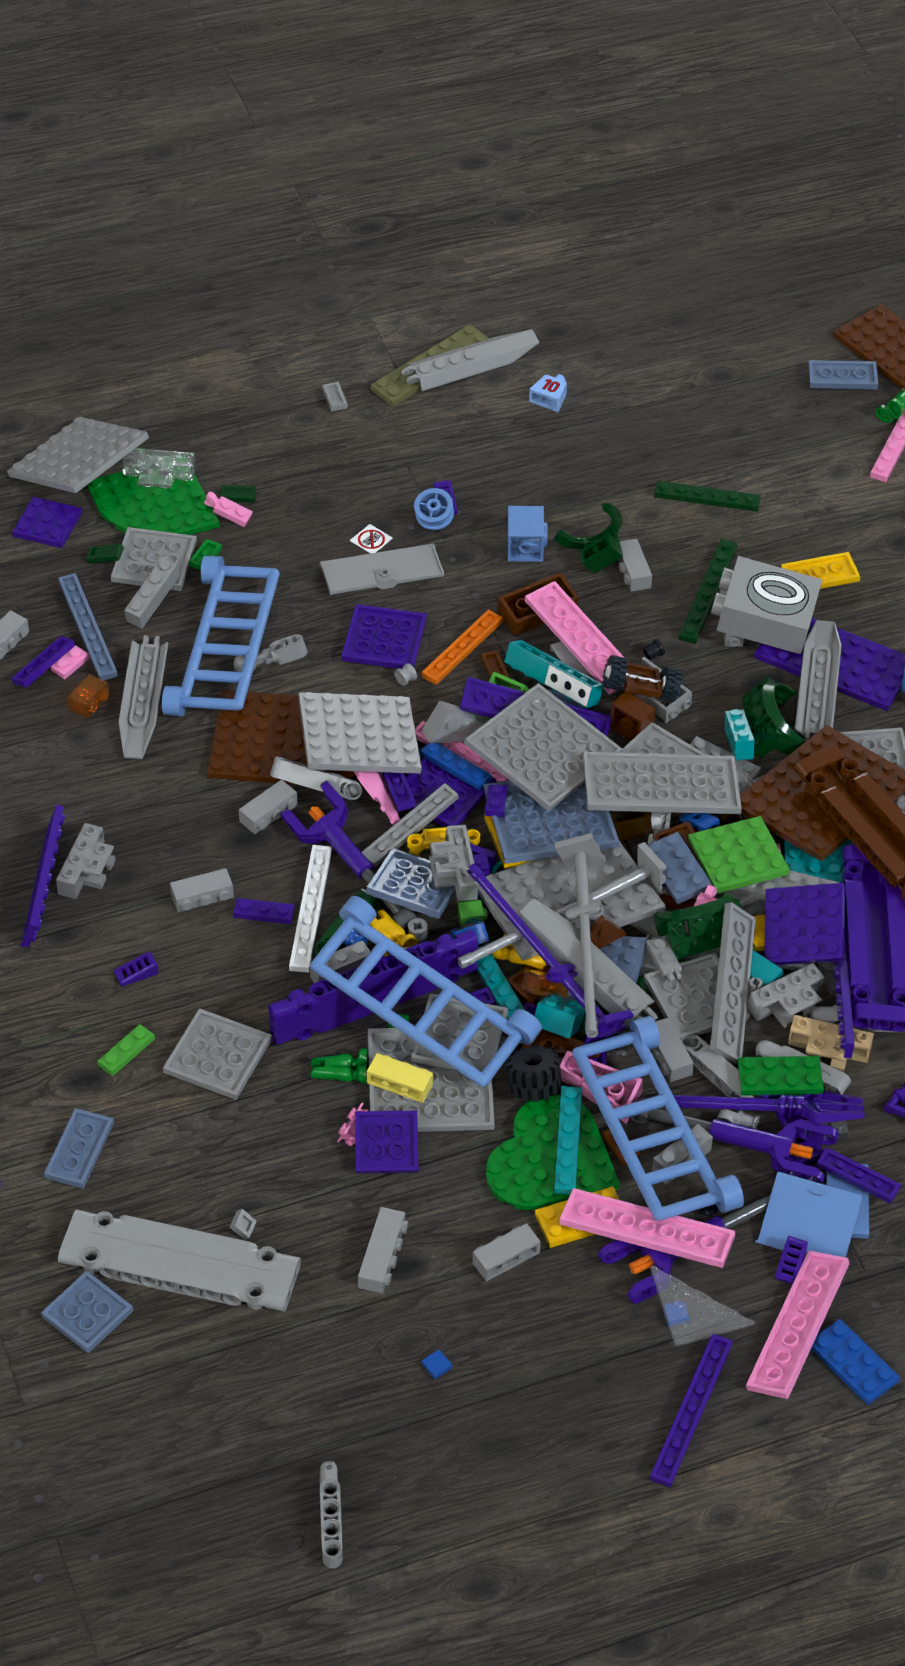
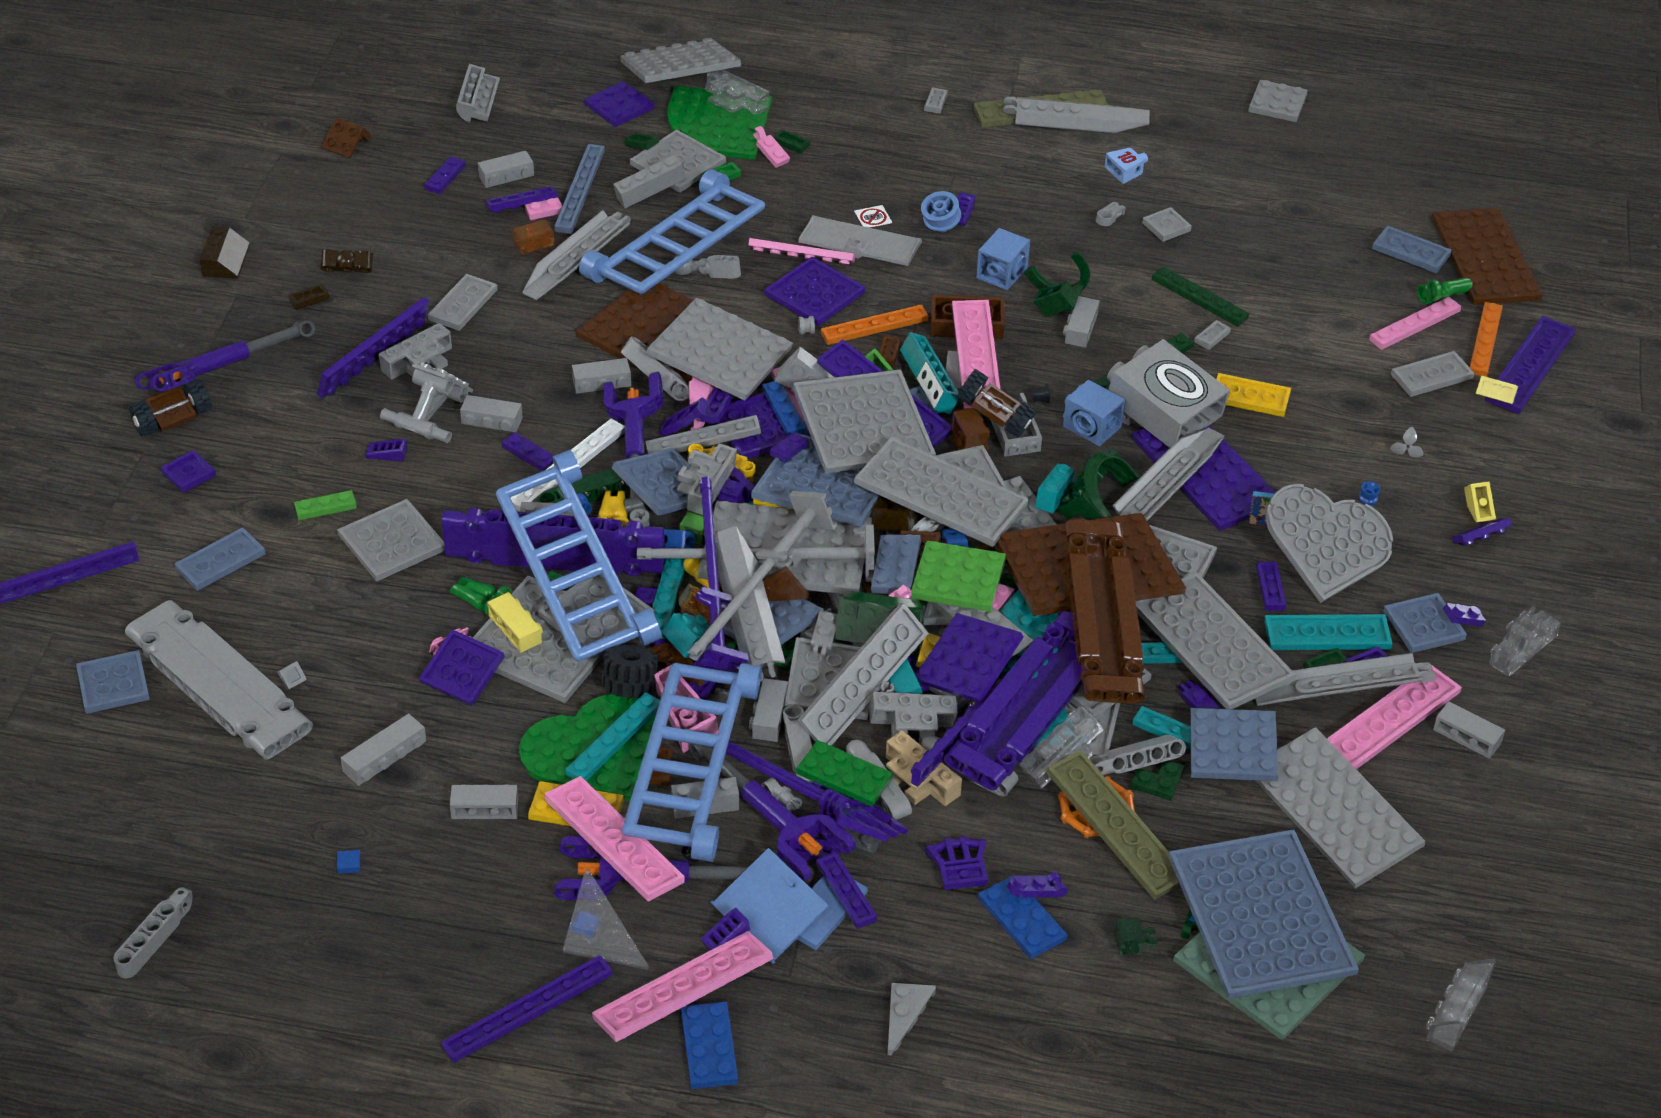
camera: 30 degrees right, 5 degrees down
none -> light grey plate [380,362,473,443]
none -> light grey plate [428,274,498,331]
none -> dark purple plate [659,397,708,437]
none -> bright pink plate [749,238,855,265]
none -> medium blue brick [1063,380,1125,446]
none -> light grey piece [1096,202,1126,226]
none -> light grey plate [1142,207,1191,242]
none -> light grey plate [1194,320,1231,350]
none -> light grey plate [1248,80,1308,122]

